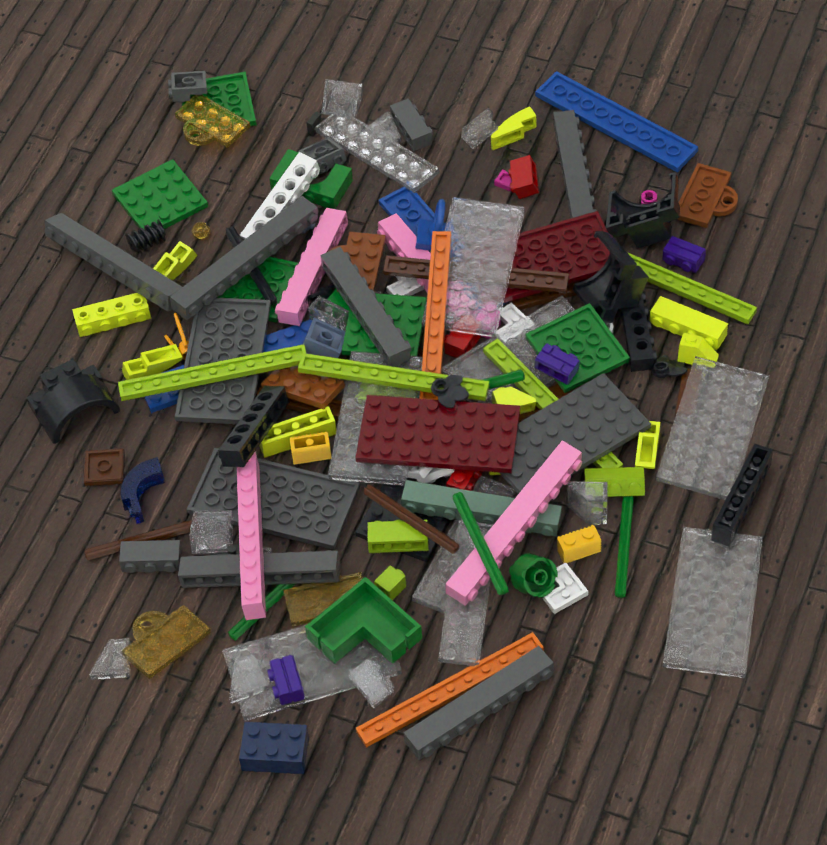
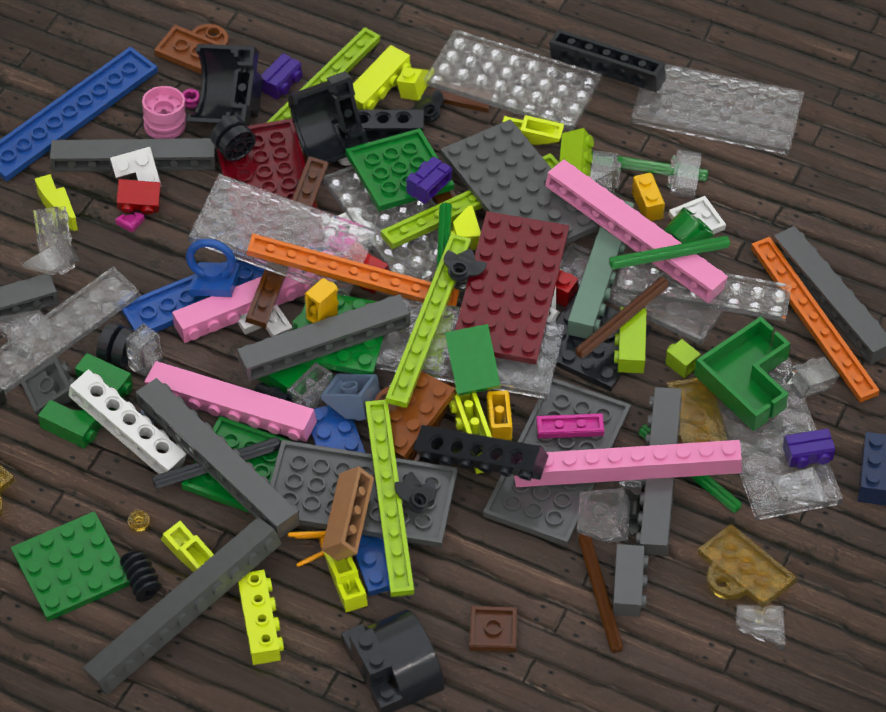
camera: 90 degrees left, 0 degrees up
clear blue arch [121,457,165,524] -> none
dark orange plate [328,232,386,292] -> none
none -> clear slope [22,238,79,276]
none -> black wheel [96,322,139,368]
none -> white plate [110,147,162,187]
none -> clear brick [125,323,163,376]
none -> bright pink wheel [142,86,186,139]
none -> black wheel [210,116,256,161]
none -> yellow brick [304,278,339,324]
none -> medium nougat brick [322,466,374,561]
none -> black plate [395,472,436,513]
none -> green tile [445,324,501,396]
none -> dark pink tile [536,413,605,439]
none -> clear brick [667,150,702,198]

